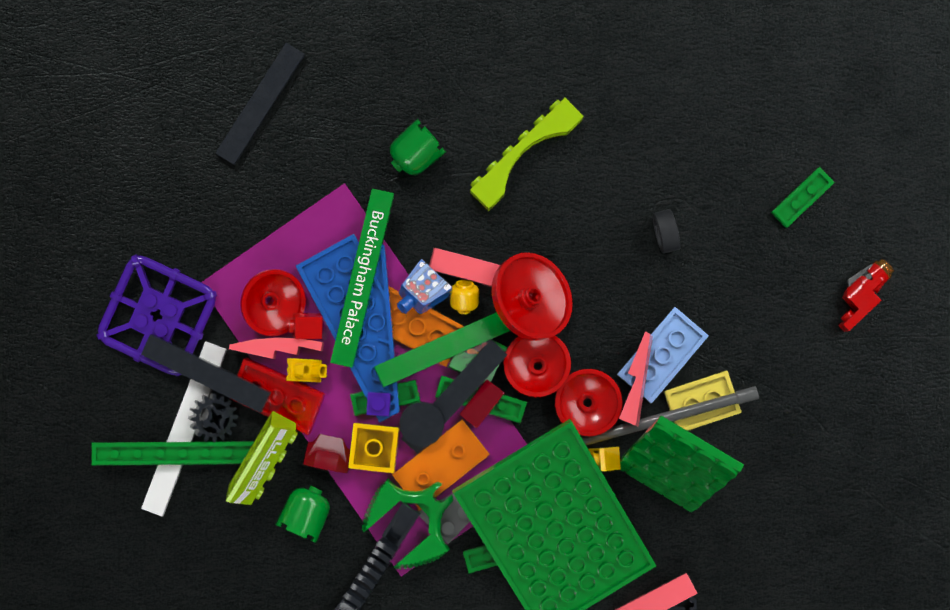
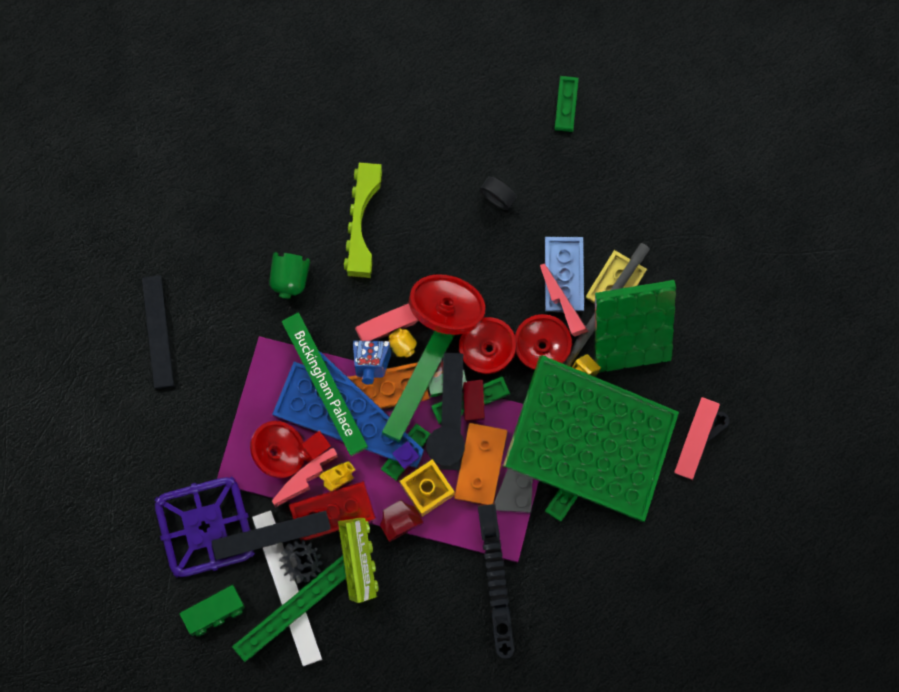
camera: 40 degrees left, 10 degrees down
green cylinder [275,486,330,543] -> none
green piece [362,479,453,570] -> none
red plate [838,259,894,332] -> none
none -> green brick [179,585,245,637]

